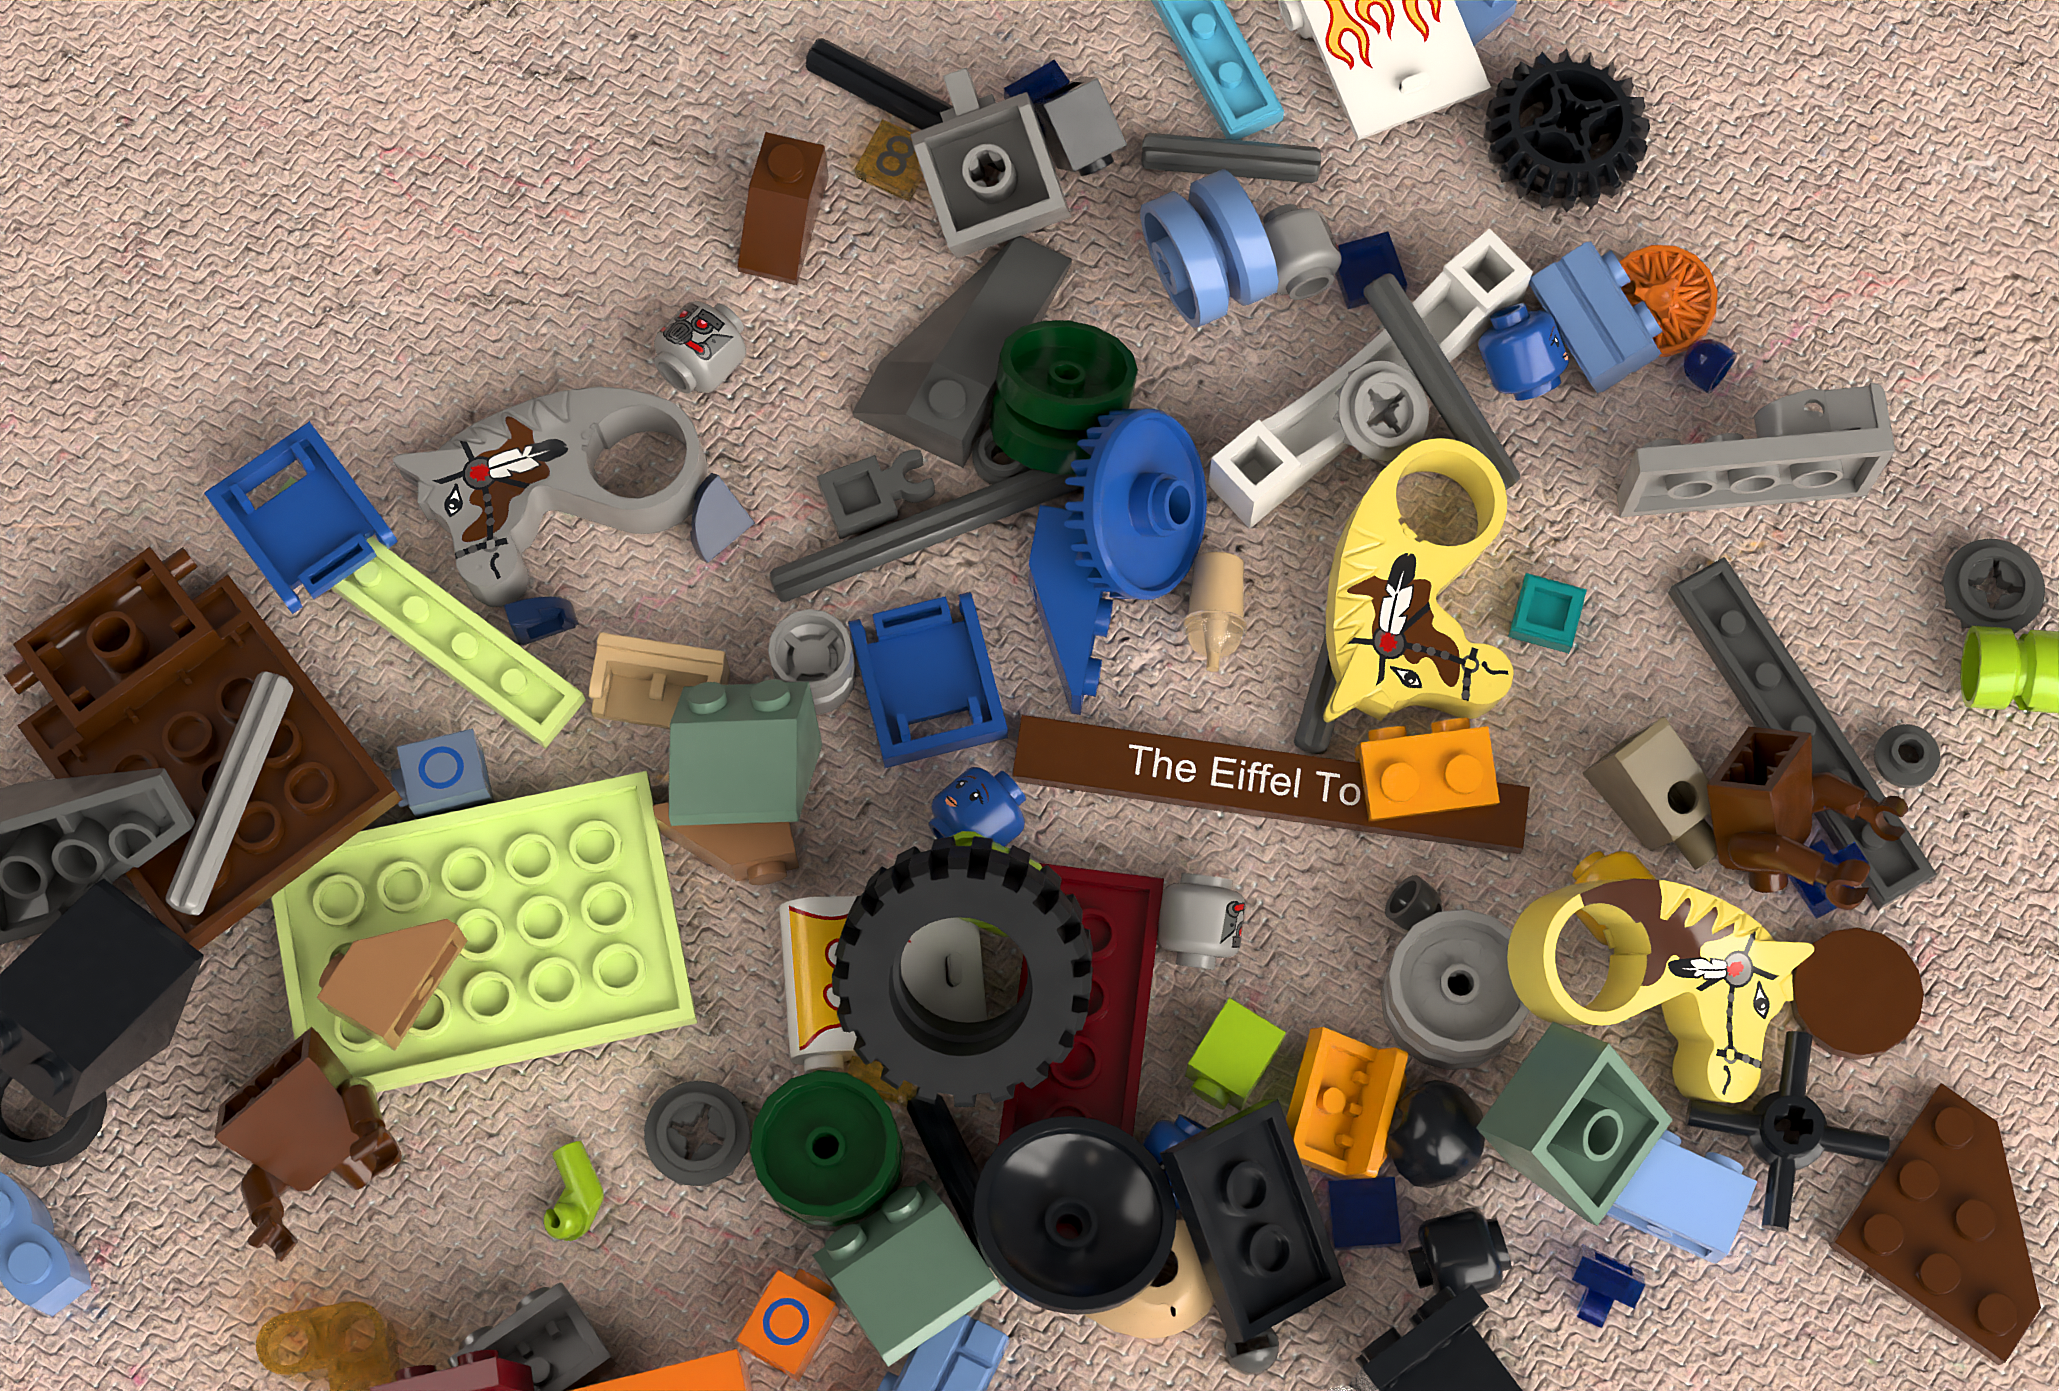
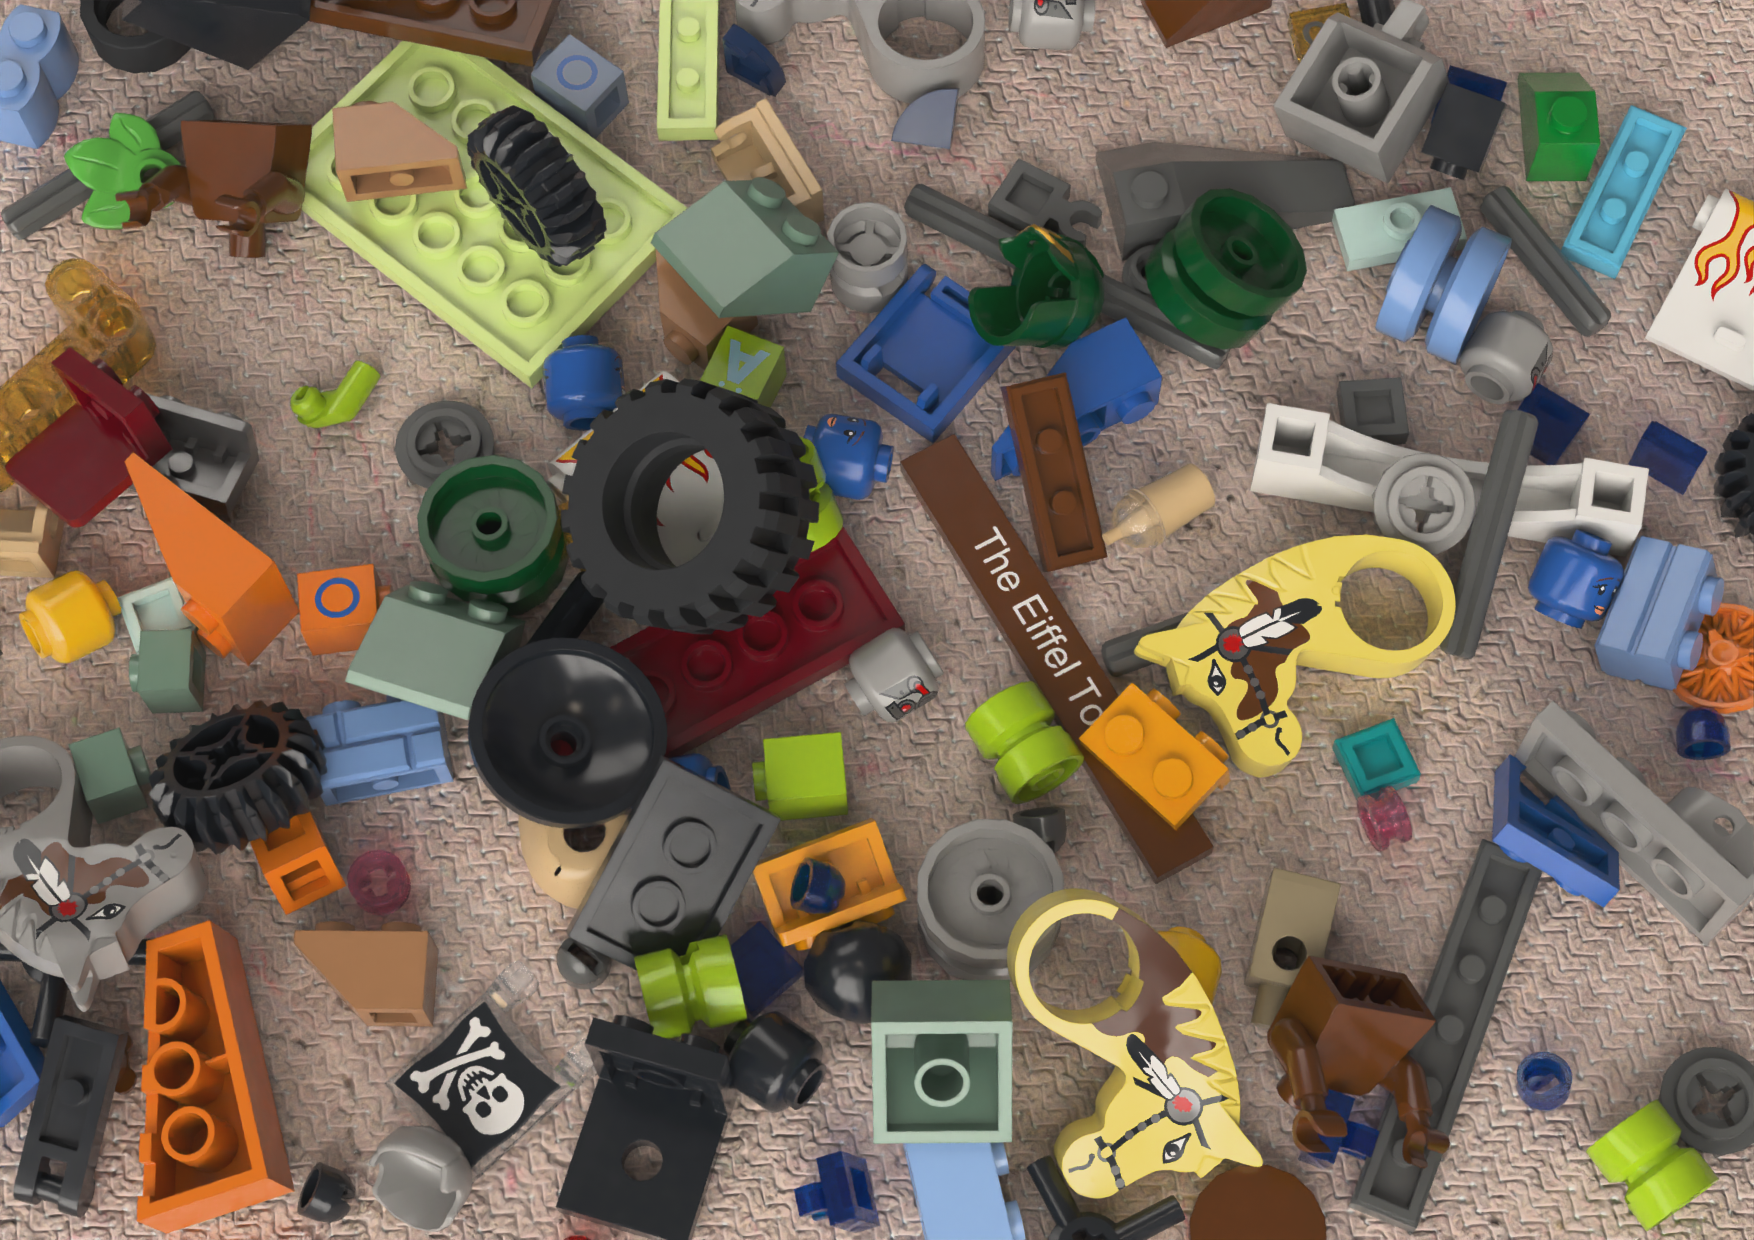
camera: 55 degrees right, 5 degrees down
blue wheel [1064,409,1207,600] -> none
dark grey plate [1874,724,1940,788] -> none
none -> dark grey axle [1,91,215,240]
none -> bright green plate [64,113,181,230]
none -> black gear [467,105,607,267]
none -> blue head [543,335,626,431]
none -> lime wheel [634,934,747,1039]
none -> lime brick [700,325,787,408]
none -> hinge [790,857,846,914]
none -> lime wheel [965,681,1084,804]
none -> dark green helmet [968,224,1104,349]
none -> reddish brown tile [1001,372,1108,572]
none -> light aqua plate [1332,187,1467,271]
none -> dark grey plate [1336,377,1409,445]
none -> clear pink bush [1357,786,1412,852]
none -> blue wing [1492,754,1620,908]
none -> clear blue hinge [1516,1052,1572,1113]
none -> green slope [1517,72,1600,181]
none -> clear blue tile [1628,421,1708,495]

